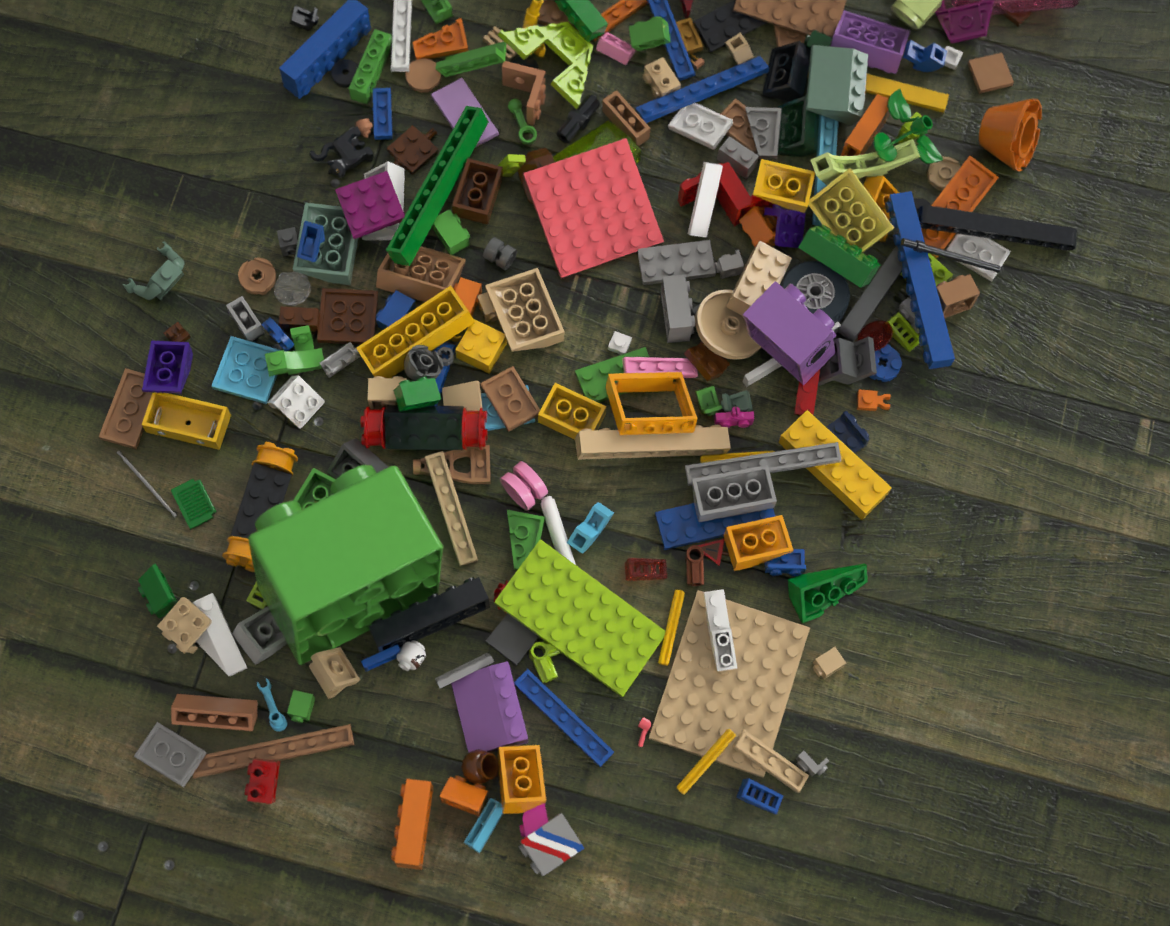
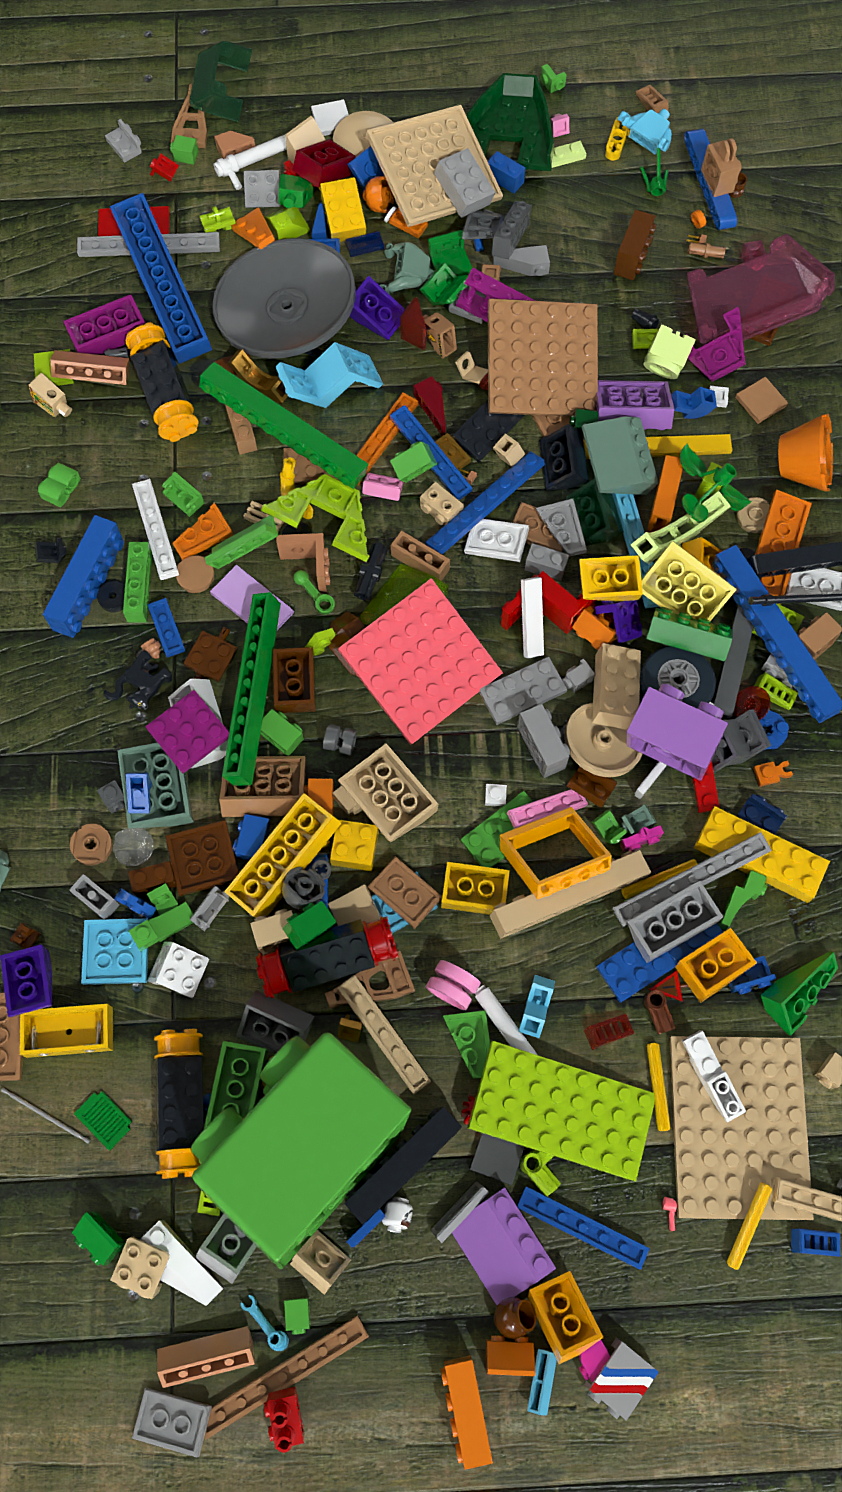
camera: 15 degrees left, 0 degrees up
none -> pearl gold tile [338,1014,362,1043]
none -> bright green slope [718,870,768,930]

